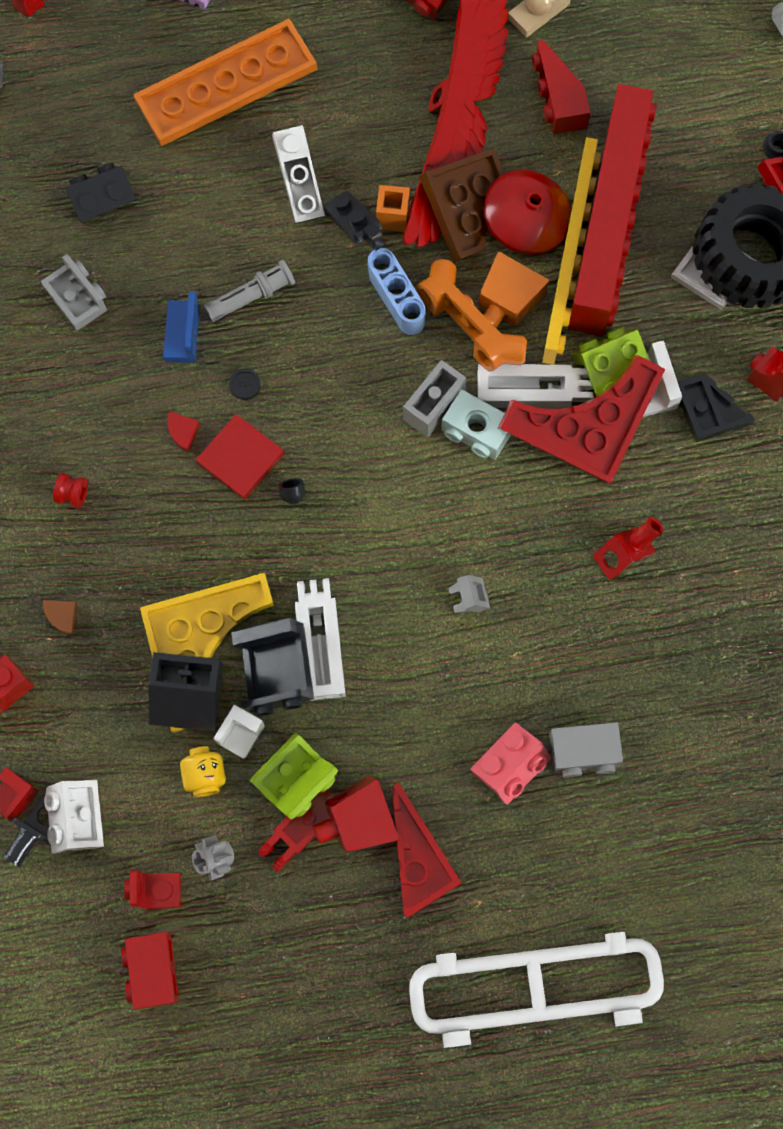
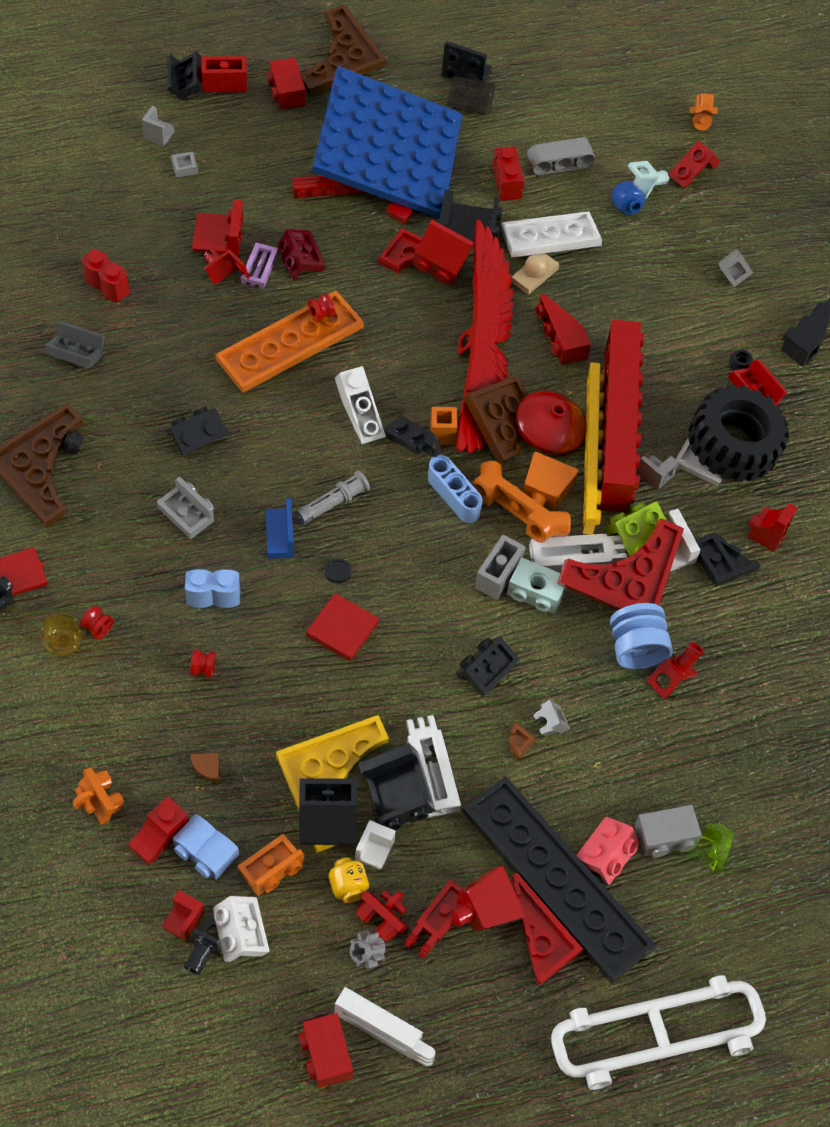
camera: 15 degrees left, 15 degrees down
red bracket [124,870,181,910] -> none
red tile [167,412,200,452] -> none
lime bracket [249,732,338,819] -> none
black hinge [278,478,305,504] -> none
none -> light blue brick [172,814,239,880]
none -> light blue brick [185,569,240,608]
none -> orange bracket [237,833,304,896]
none -> red wheel [307,293,335,323]
none -> white hinge [334,987,435,1067]
none -> red hips [356,890,410,942]
none -> black bracket [455,636,520,696]
none -> black plate [462,776,656,984]
none -> dark orange tile [508,722,536,760]
none -> light blue wheel [610,603,673,669]
none -> light grey panel [636,455,679,490]
none -> clear neon green bracket [702,823,735,872]

